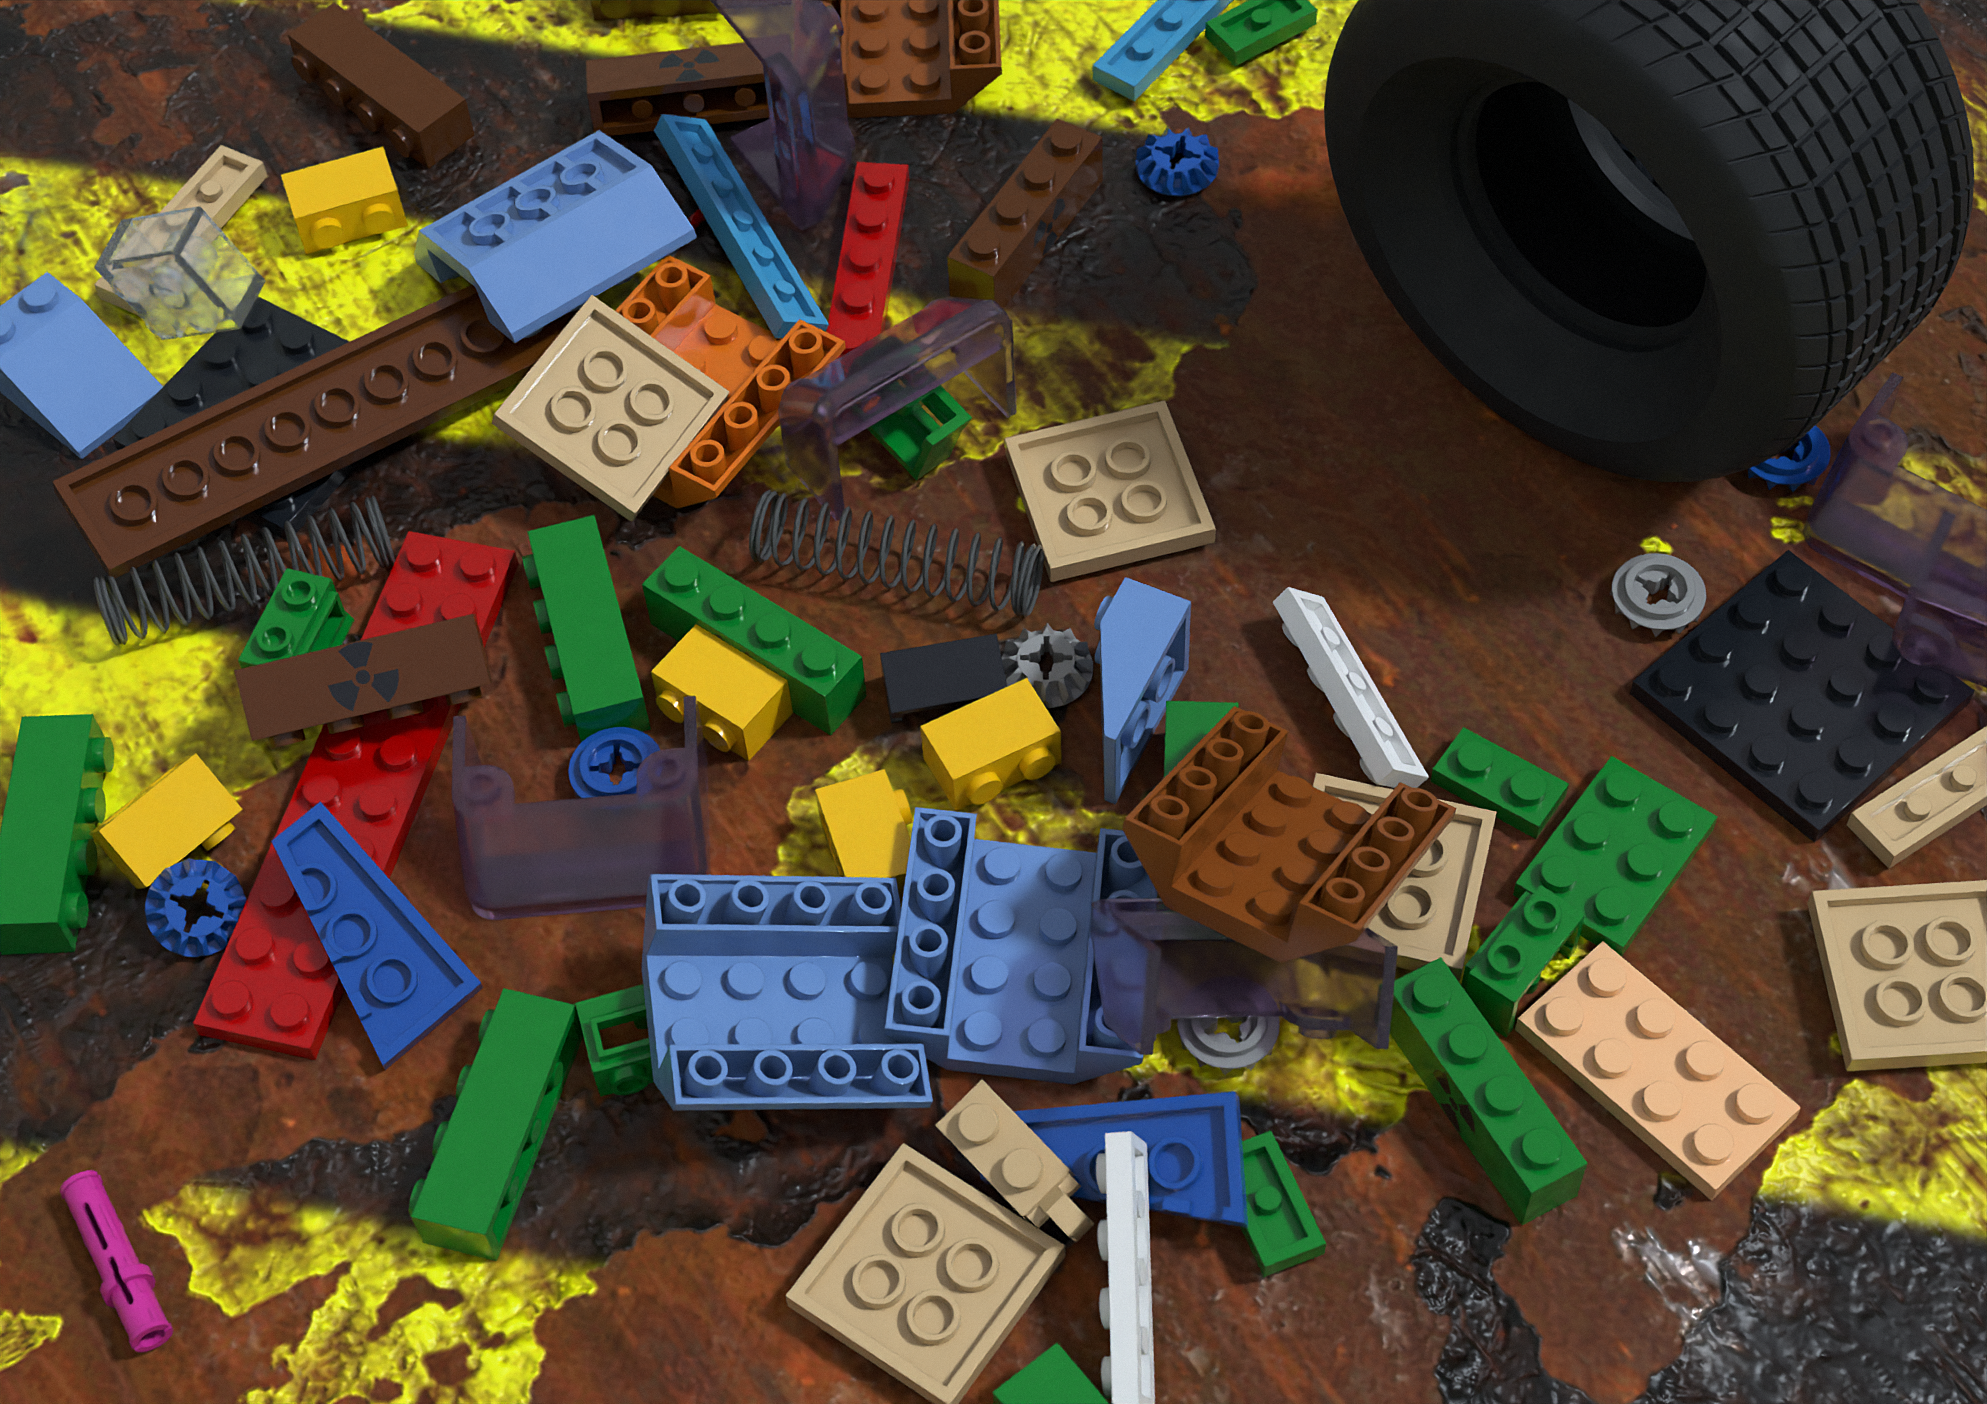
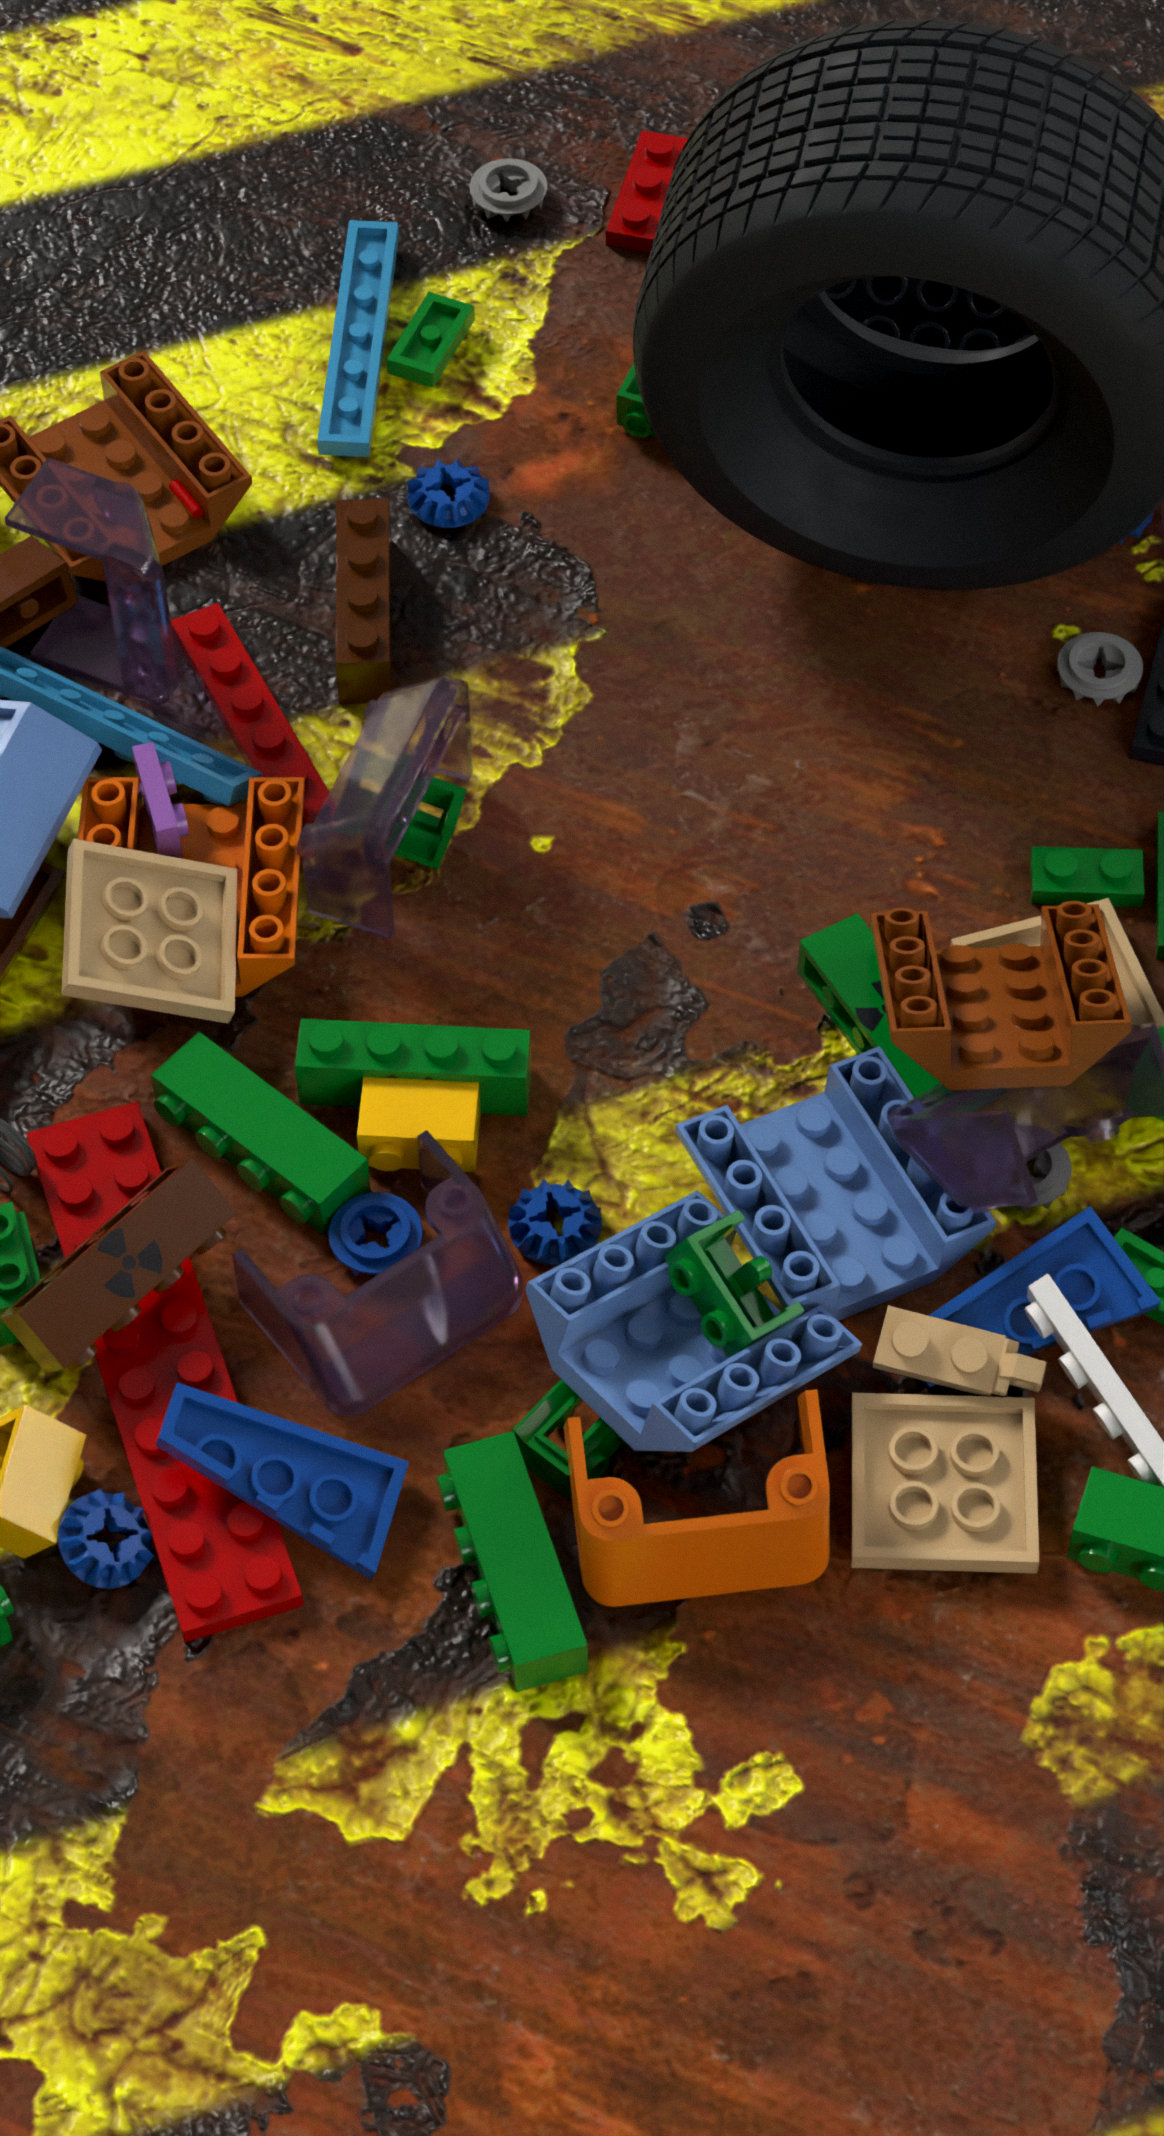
camera: 35 degrees left, 0 degrees up
dark pink pin [60,1170,173,1352] -> none
dark grey piece [749,490,1044,618] -> none
yellow brick [815,769,913,906] -> none
black hinge [880,633,1007,724] -> none
yellow brick [920,678,1062,811] -> none
light grey gear [1002,623,1093,708] -> none
tan plate [1004,400,1216,582] -> none
medium blue slope [1094,577,1191,804] -> none
white plate [1273,587,1429,788] -> none
none -> medium lavender plate [132,742,189,859]
none -> red piece [169,479,204,519]
none -> blue gear [508,1179,602,1265]
none -> orange windscreen [564,1389,830,1607]
none -> green window [664,1210,805,1358]

